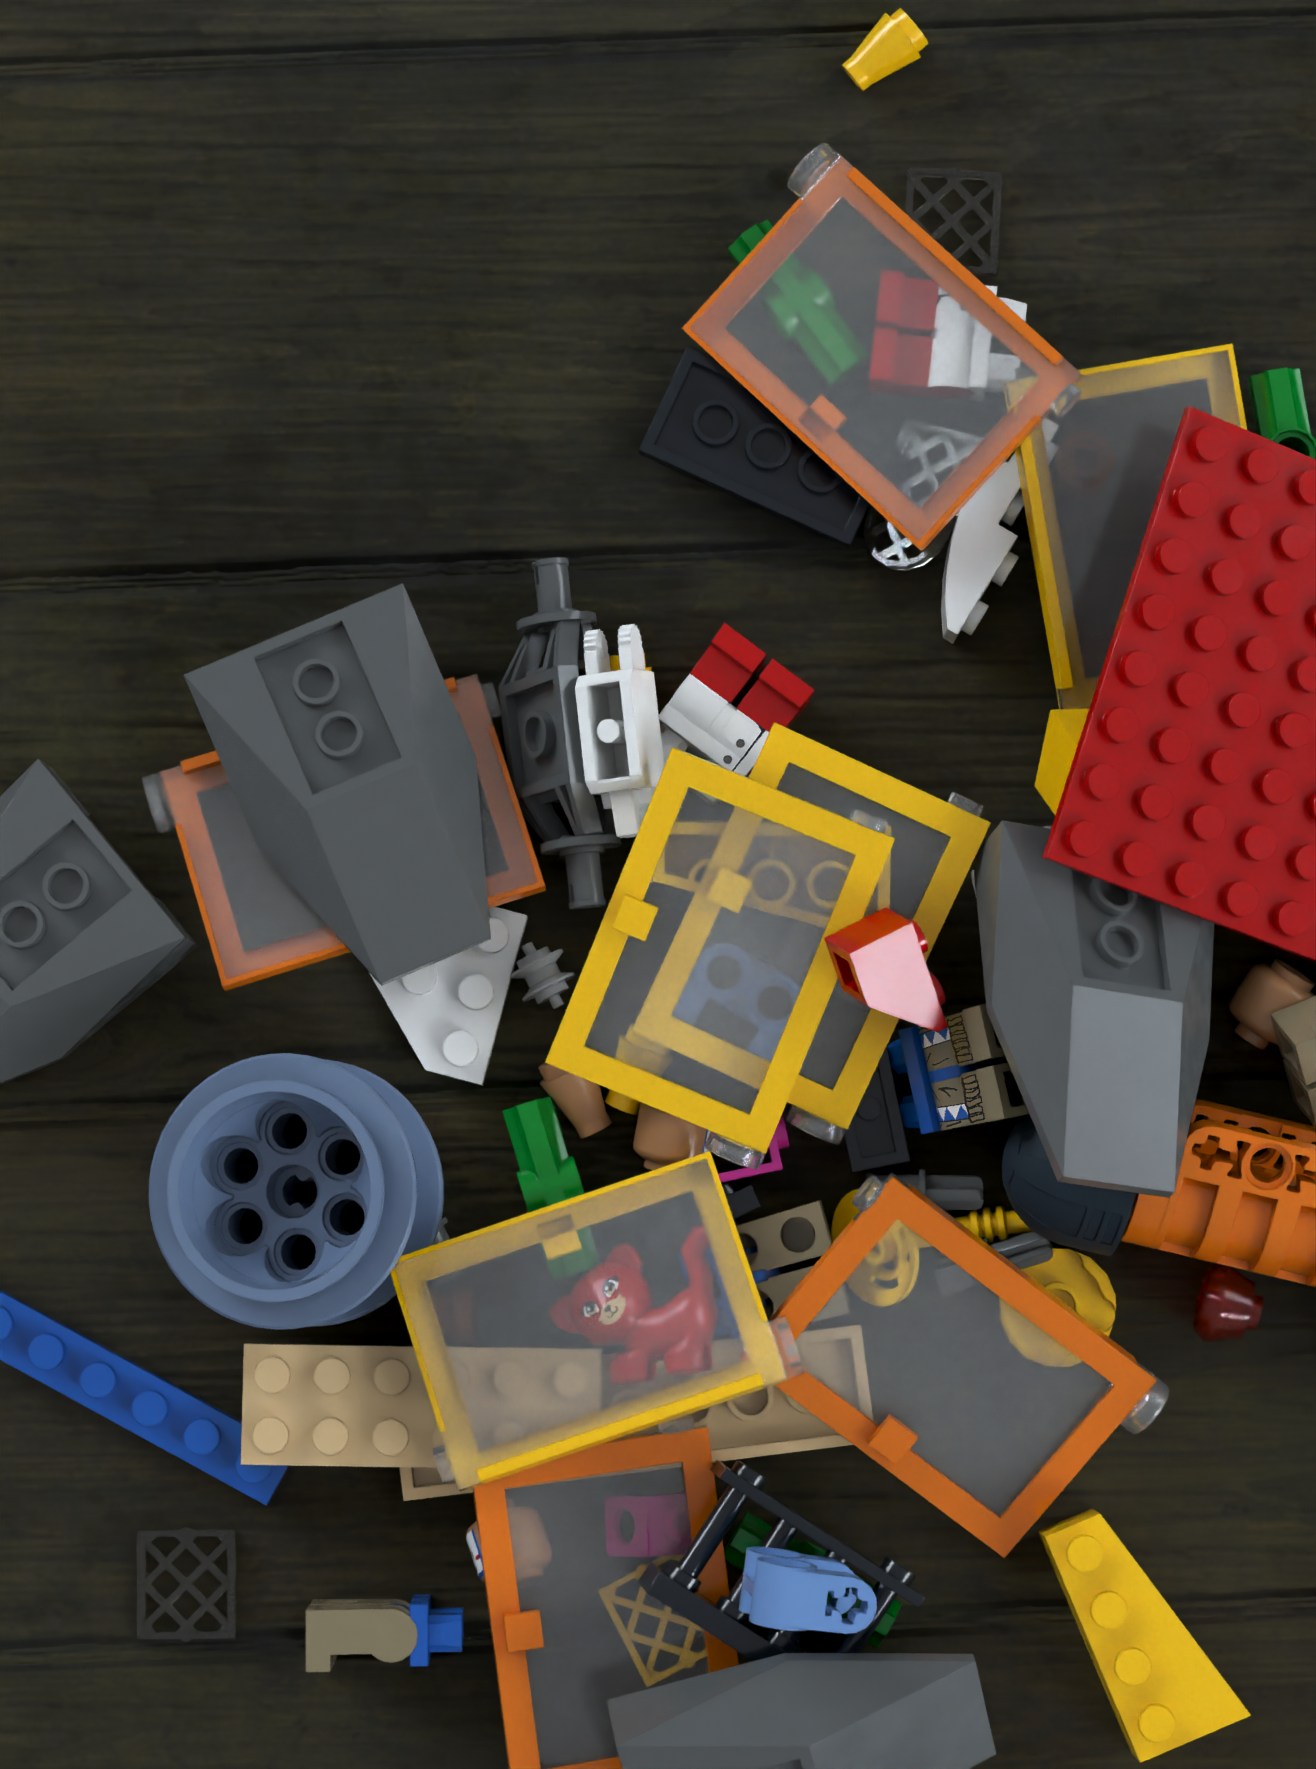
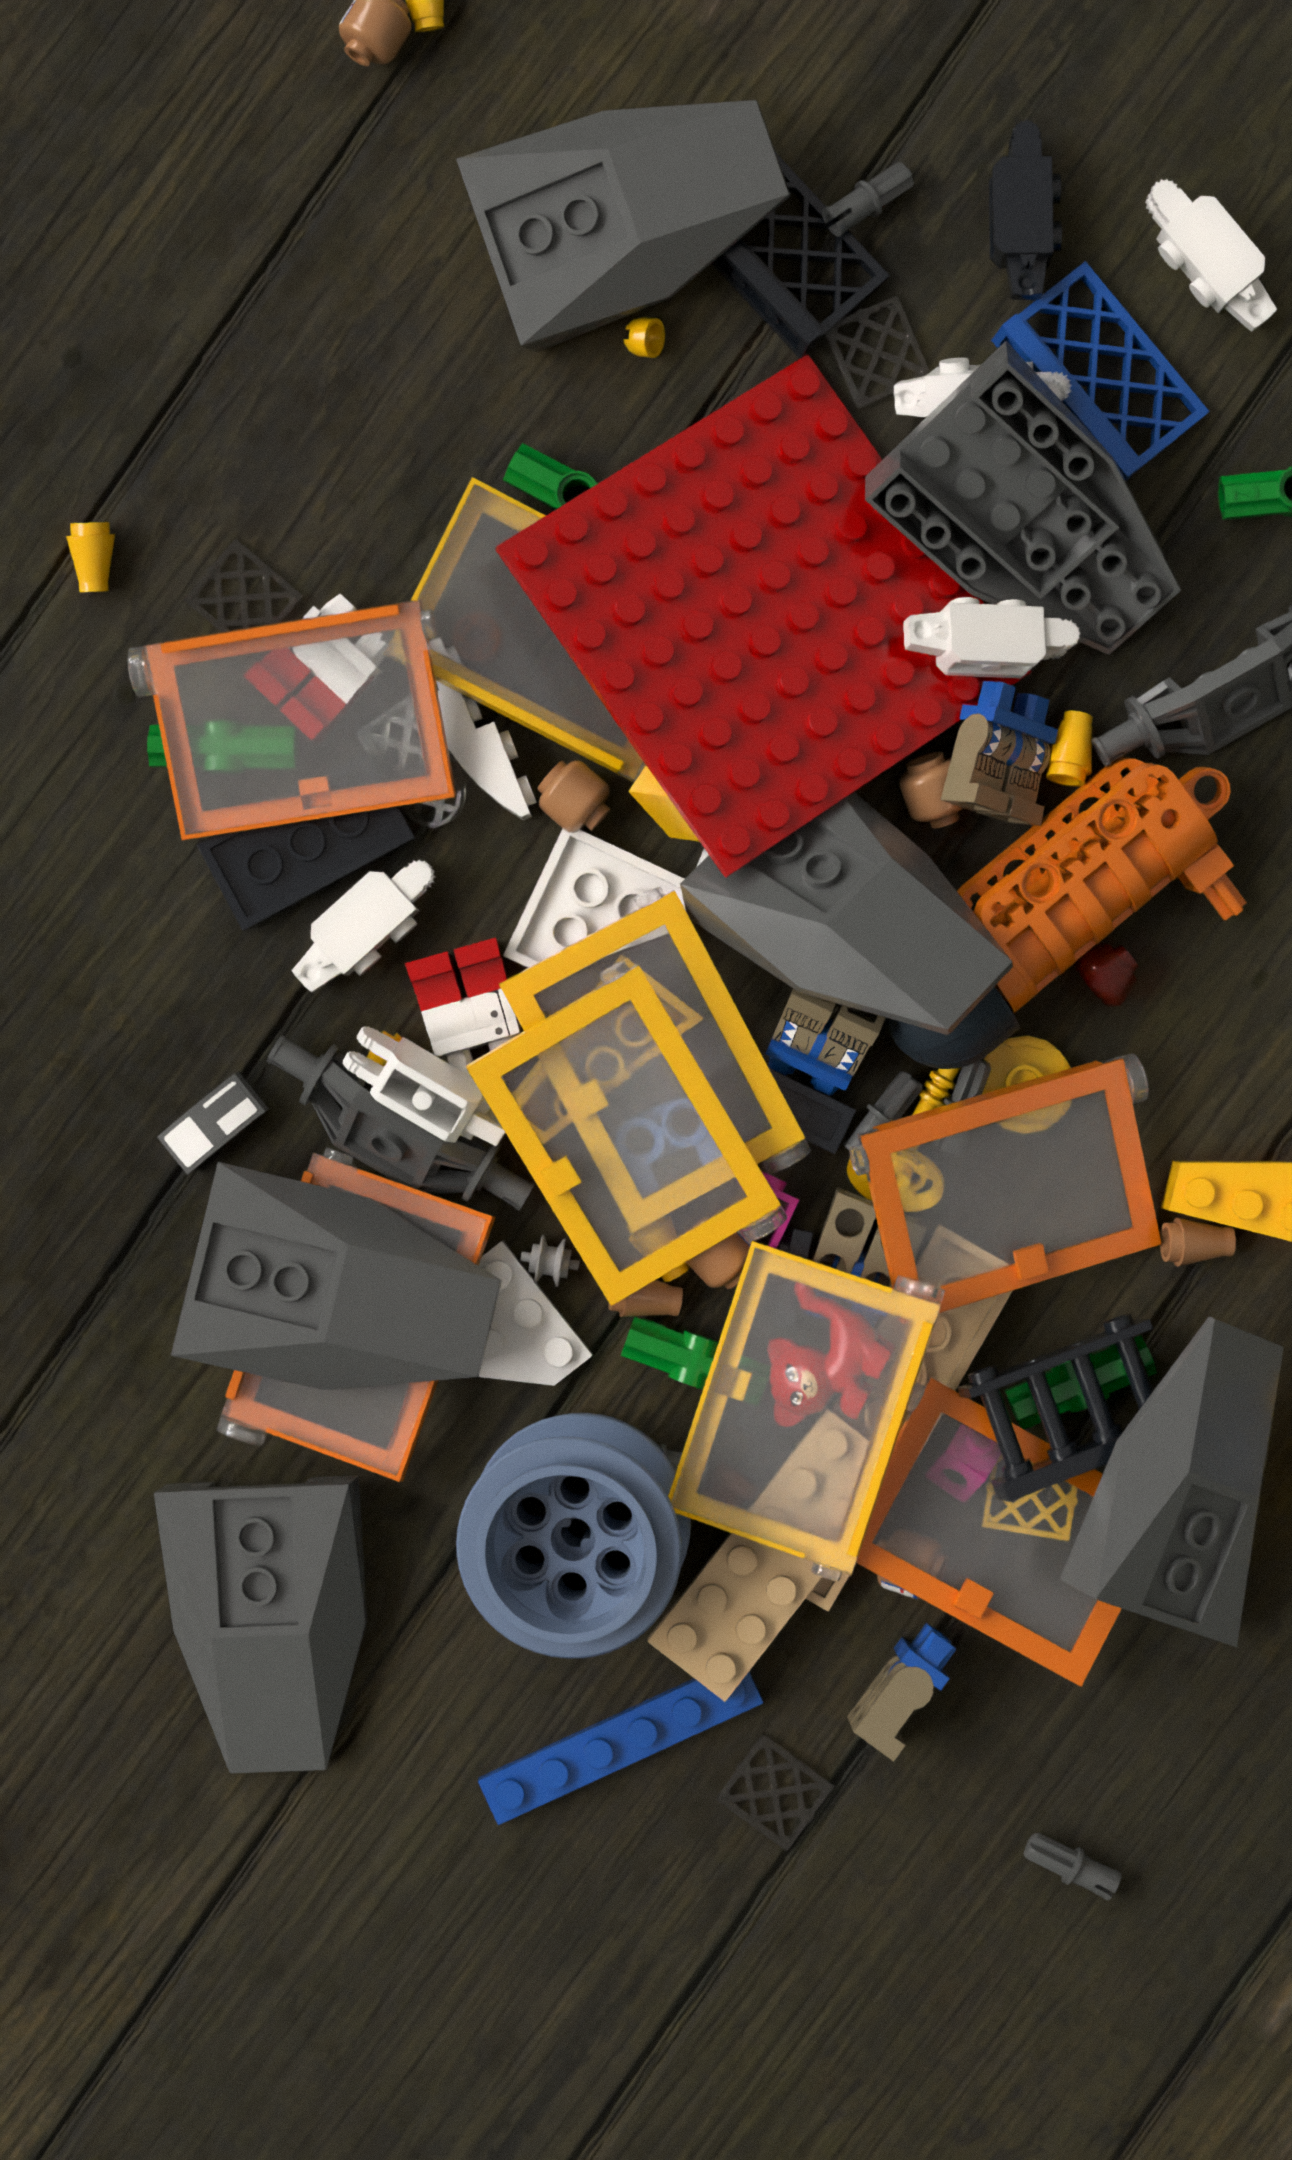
camera: 50 degrees left, 5 degrees up
medium blue piece [739,1546,877,1634] -> none
slope [824,907,948,1032] -> none
none -> slope [157,1071,269,1175]
none -> white hinge [292,860,436,993]
none -> white plate [503,829,686,968]
none -> medium nougat head [537,760,611,833]
none -> medium nougat cone [1160,1218,1236,1267]

